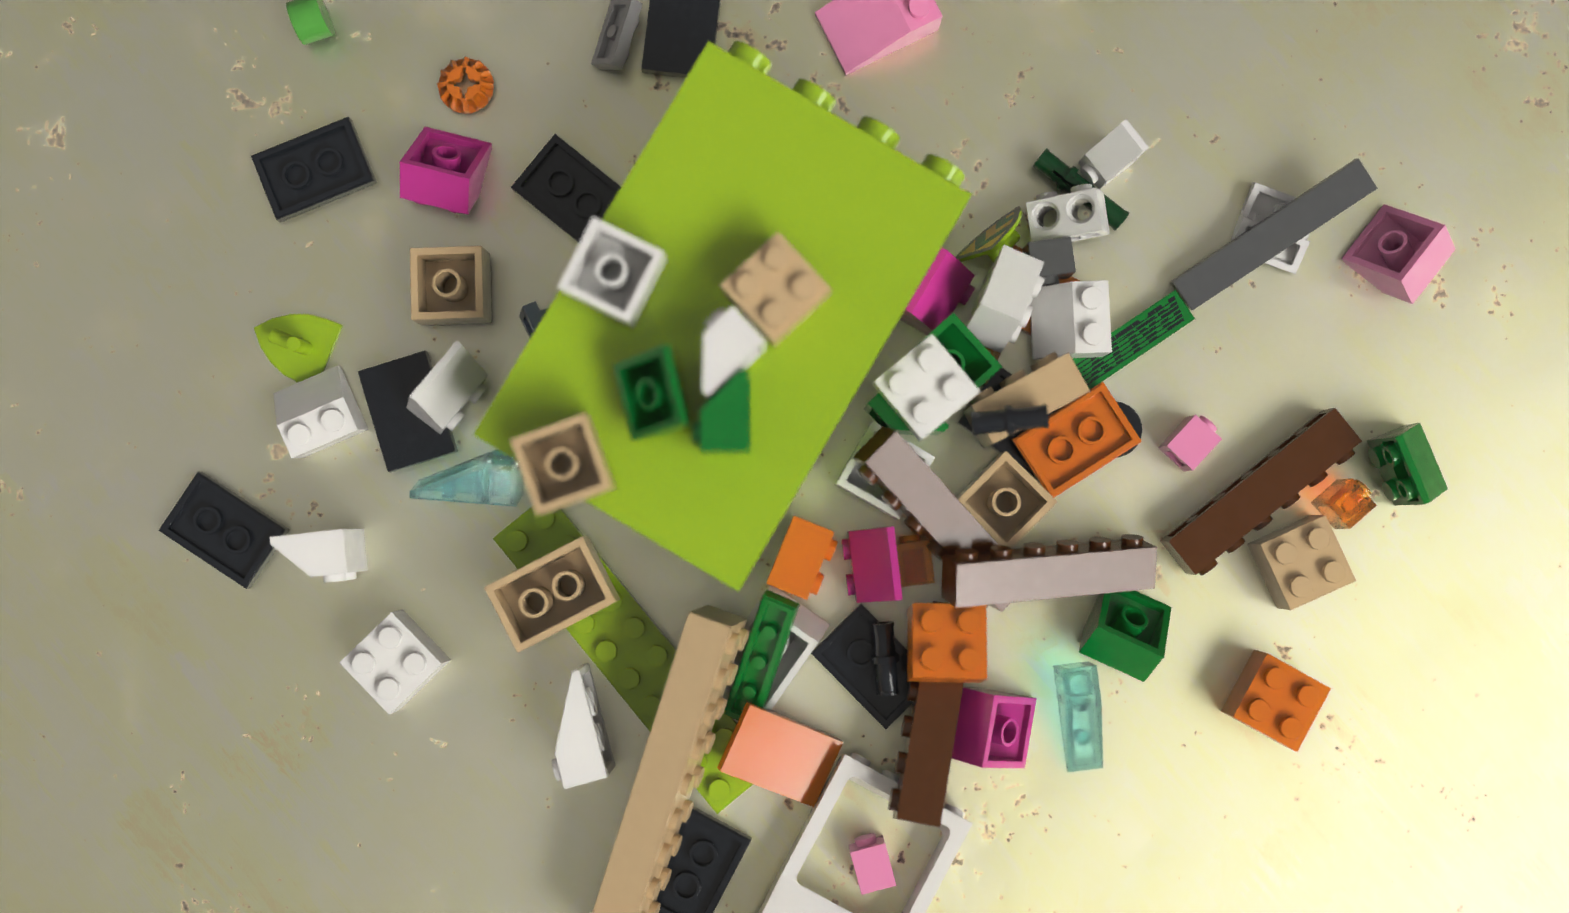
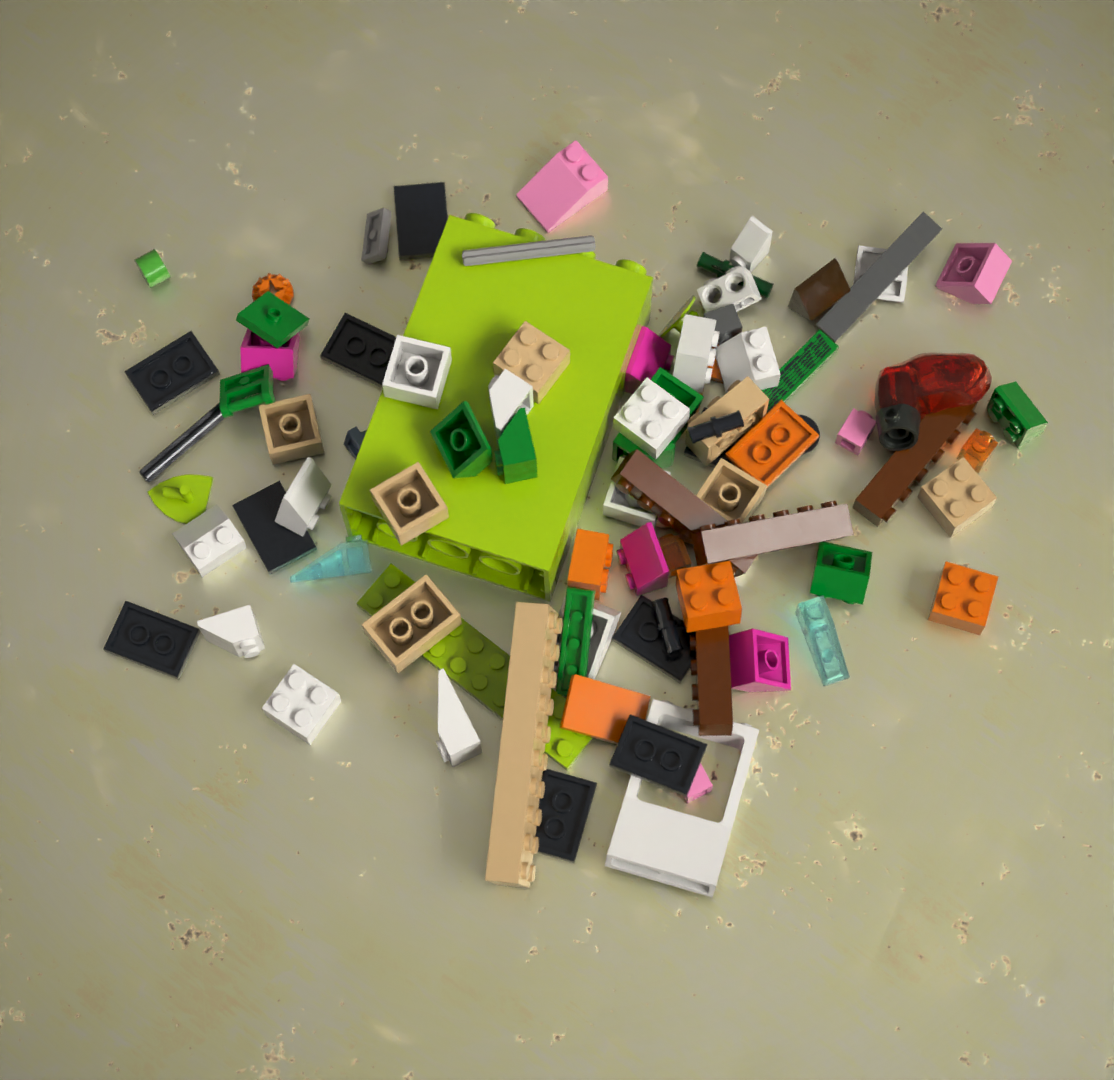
camera: 10 degrees left, 15 degrees down
none -> black axle [139,398,244,482]
none -> green plate [219,364,275,418]
none -> green plate [236,291,309,349]
none -> light grey axle [462,235,595,266]
none -> black tile [609,714,707,797]
none -> dark brown slope [788,258,851,321]
none -> clear red piece [874,352,992,451]

